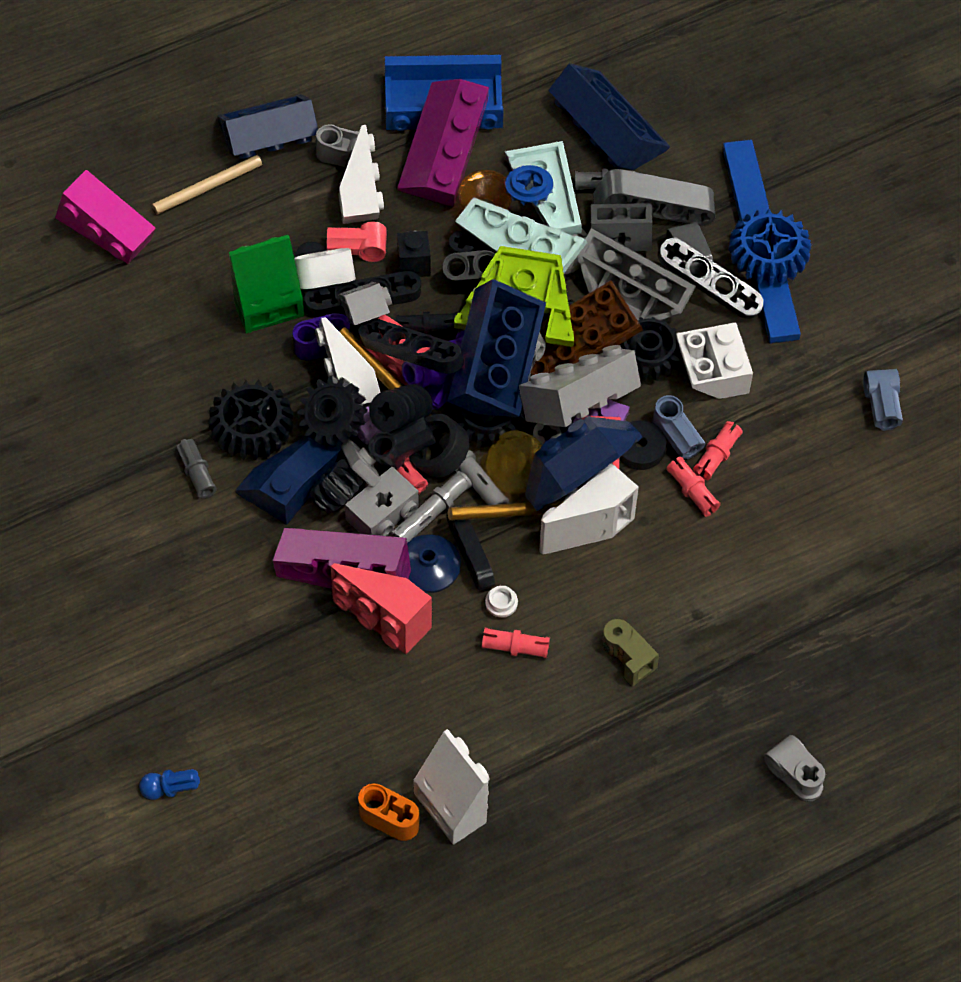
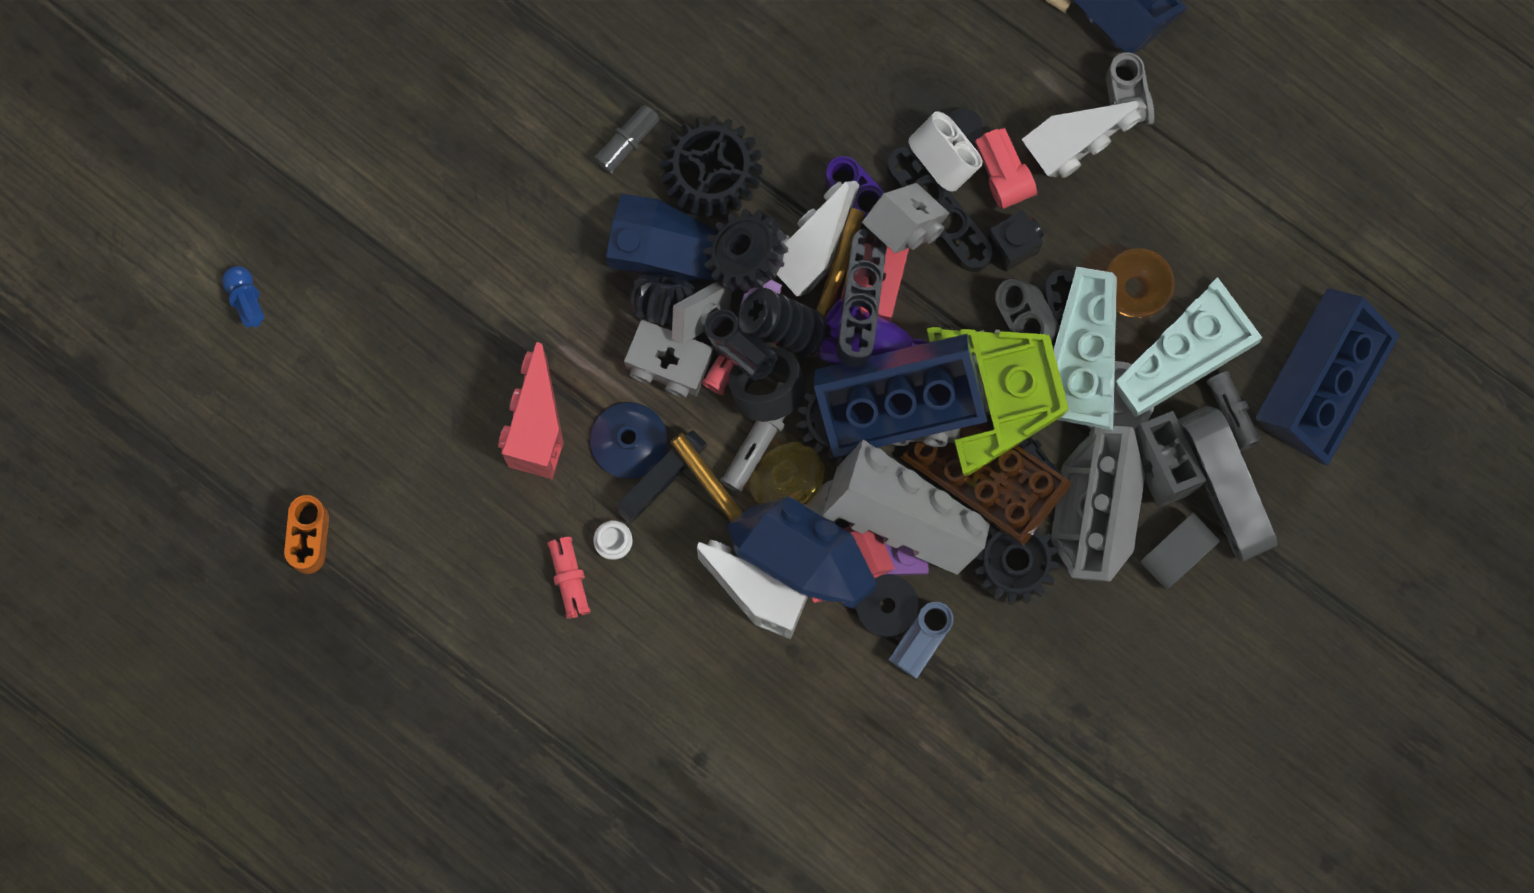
camera: 65 degrees right, 20 degrees up
green slope [229,235,304,334] -> none
magenta wedge [273,528,411,589] -> none
blue panel [385,55,504,131] -> none
light grey pin [390,471,472,543] -> none
black pin [396,311,458,336] -> none
magenta slope [397,79,489,207] -> none
white slope [414,729,490,845] -> none
blue gear [505,165,553,206] -> none
olive leg [602,619,659,687] -> none
beam [658,238,763,319] -> none
coral pin [666,457,721,517] -> none
white slope [676,322,753,399] -> none
coral pin [693,421,743,480] -> none
blue tile [723,140,801,343] -> none
blue gear [729,208,811,286] -> none
sand blue piece [863,369,903,431] -> none

